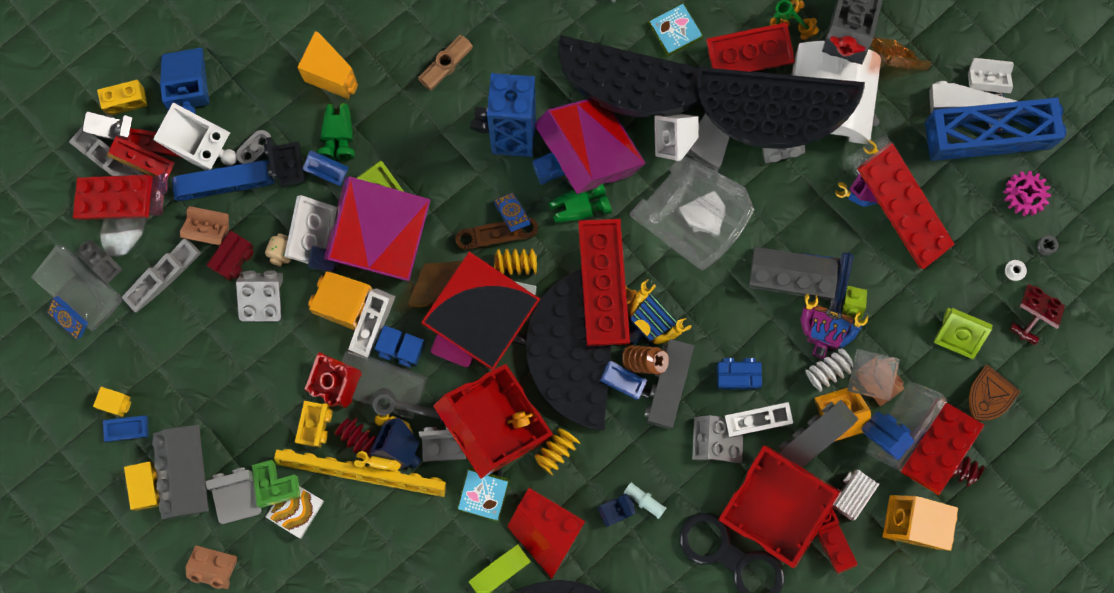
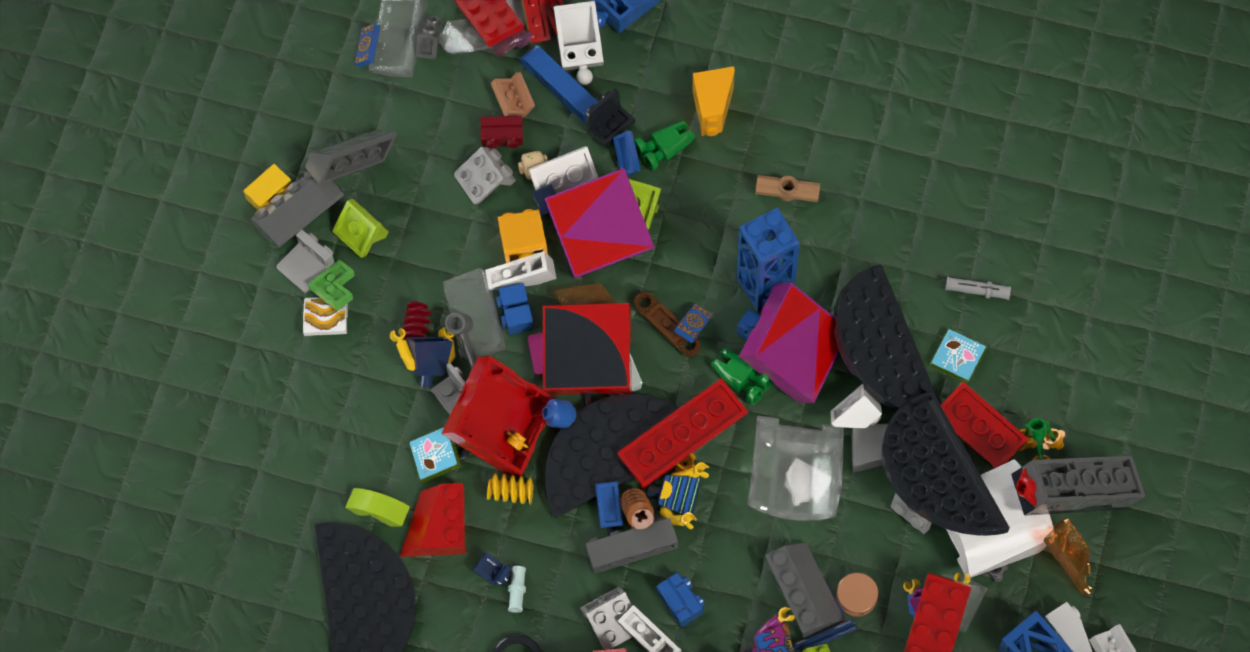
camera: 60 degrees right, 10 degrees down
yellow brick [93,387,131,417] -> none
blue tile [103,415,149,442] -> none
light grey slope [121,238,201,312] -> none
nougat bracket [186,545,237,589] -> none
light grey plate [236,130,272,164] -> none
yellow plate [274,449,446,497] -> none
yellow bracket [295,401,332,448] -> none
red slope [305,352,362,408] -> none
yellow piece [494,248,537,275] -> none
none -> dark grey slope [305,130,397,185]
none -> lime bracket [332,198,389,258]
none -> blue head [542,399,576,428]
none -> nougat head [836,573,878,617]

